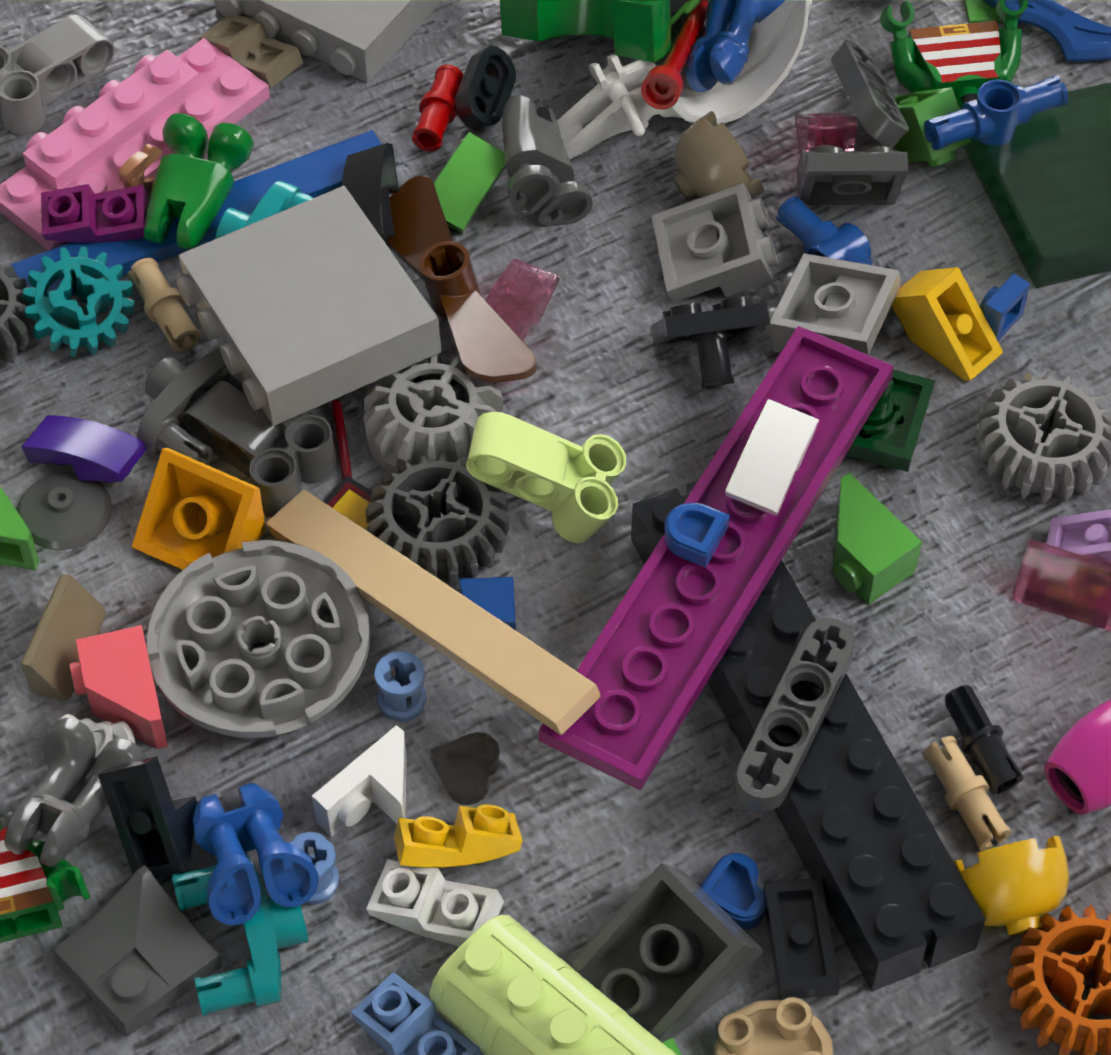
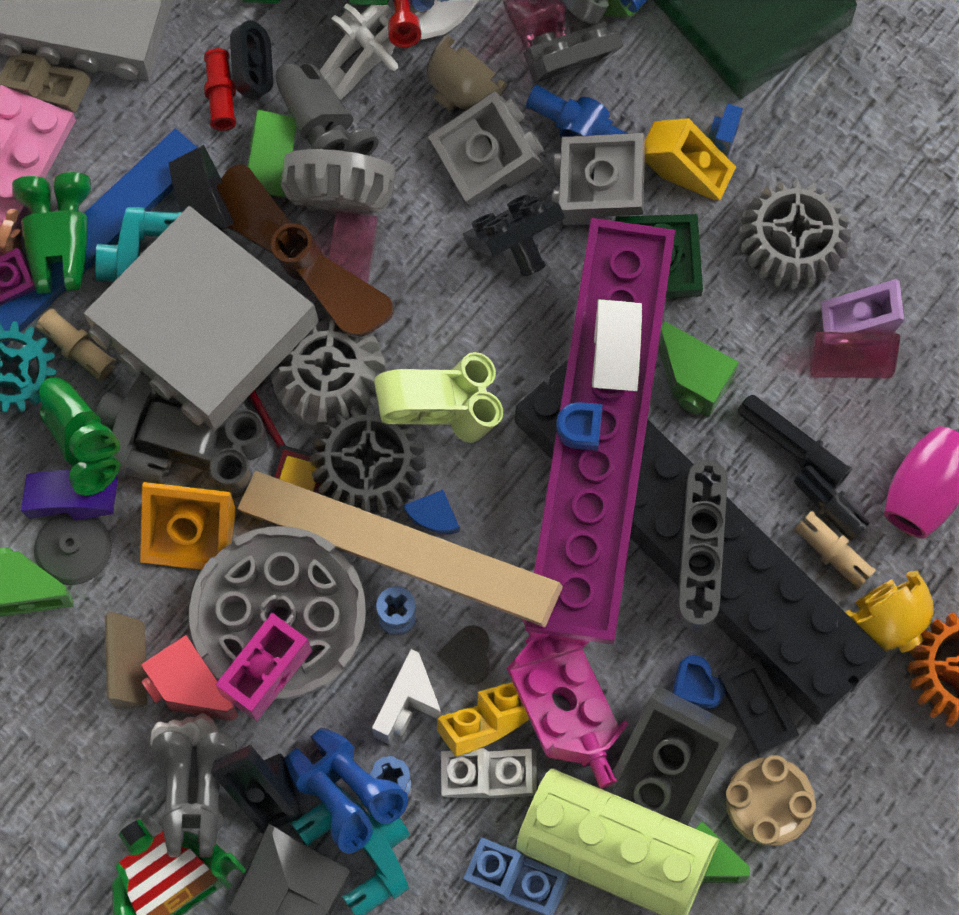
camera: 20 degrees left, 15 degrees up
none -> green piece [39,377,121,496]
none -> dark pink brick [215,613,312,722]
none -> light grey gear [281,149,395,216]
none -> dark pink plate [506,619,629,789]
none -> black axle [738,395,852,490]

